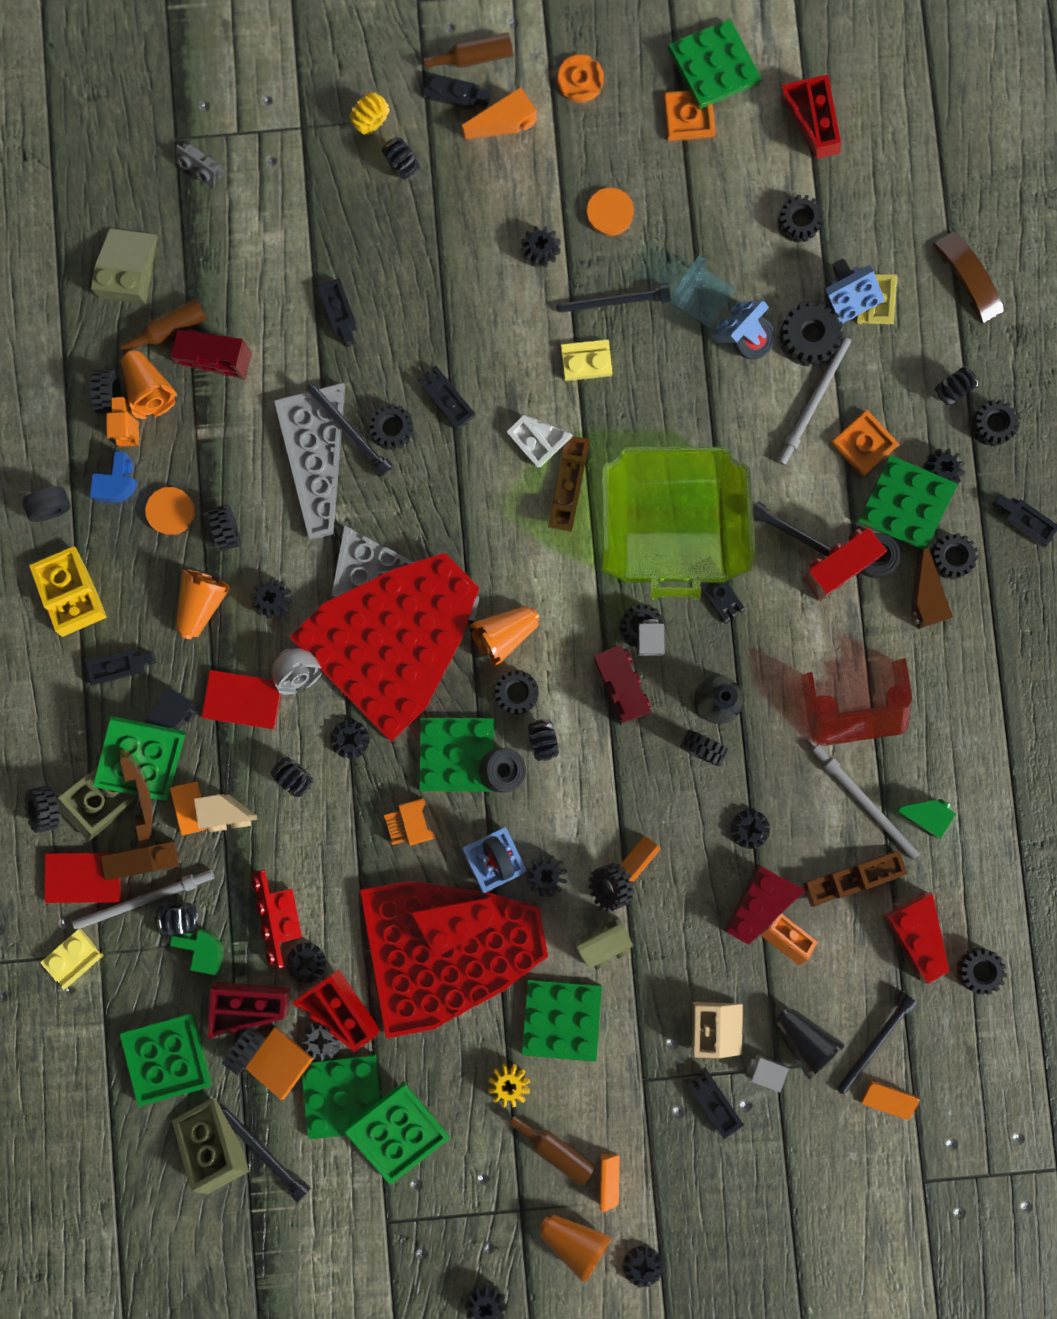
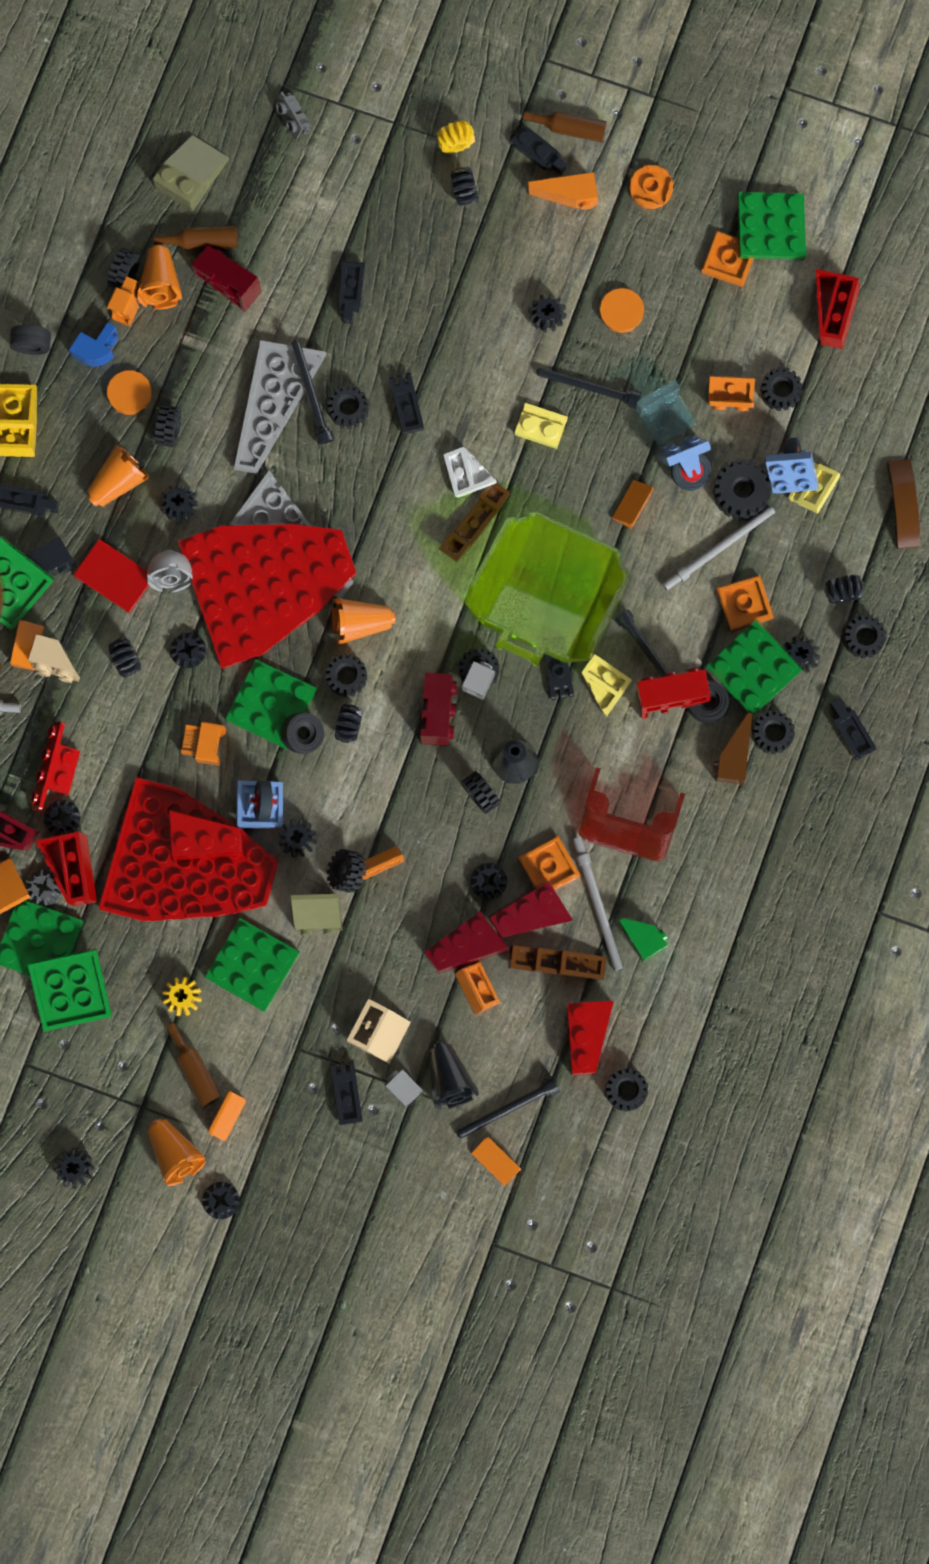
camera: 25 degrees right, 5 degrees down
none -> dark red wedge [489,879,573,938]
none -> orange tile [518,836,581,890]
none -> light yellow wing [581,654,632,717]
none -> orange slope [612,480,654,529]
none -> orange bracket [708,376,755,411]

